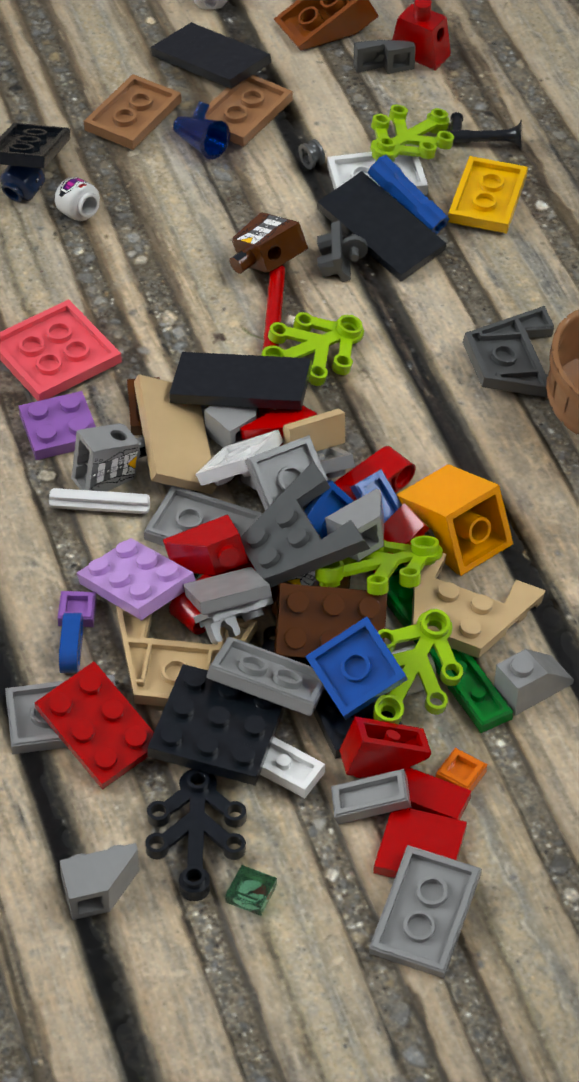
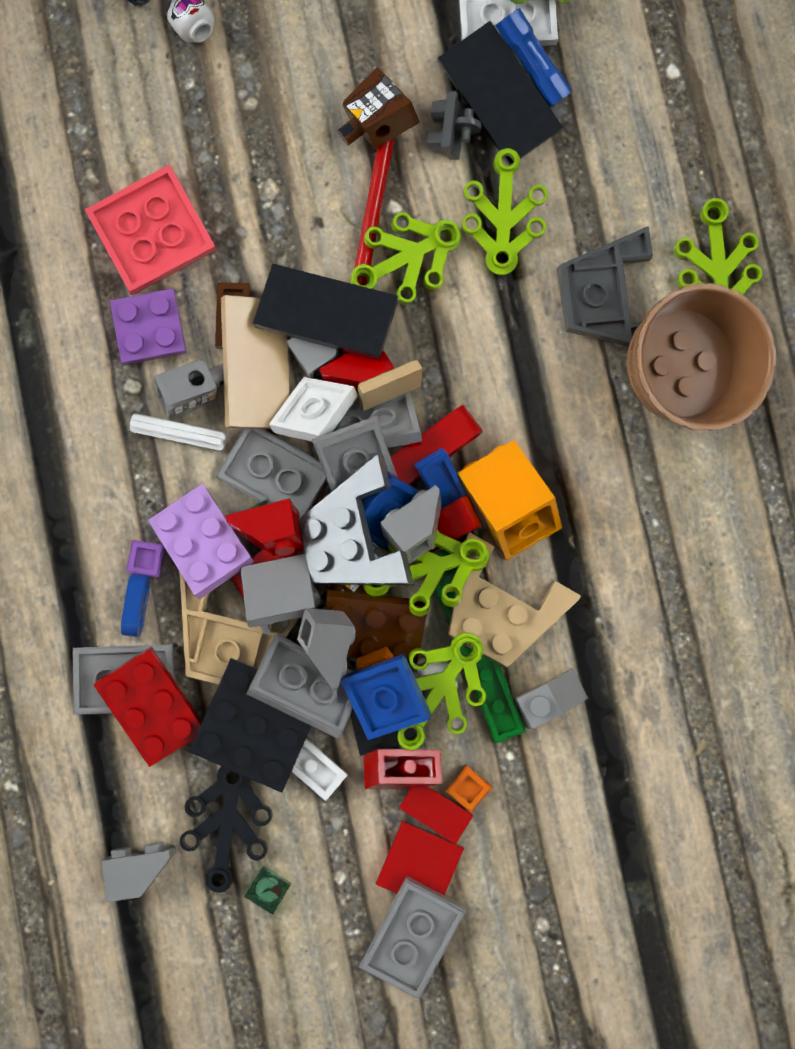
camera: 10 degrees right, 35 degrees up
light grey tile [331,769,411,824] -> none
yellow plate [448,156,528,233] -> none
none -> light grey slope [297,608,355,688]
none -> lime plant [462,148,548,275]

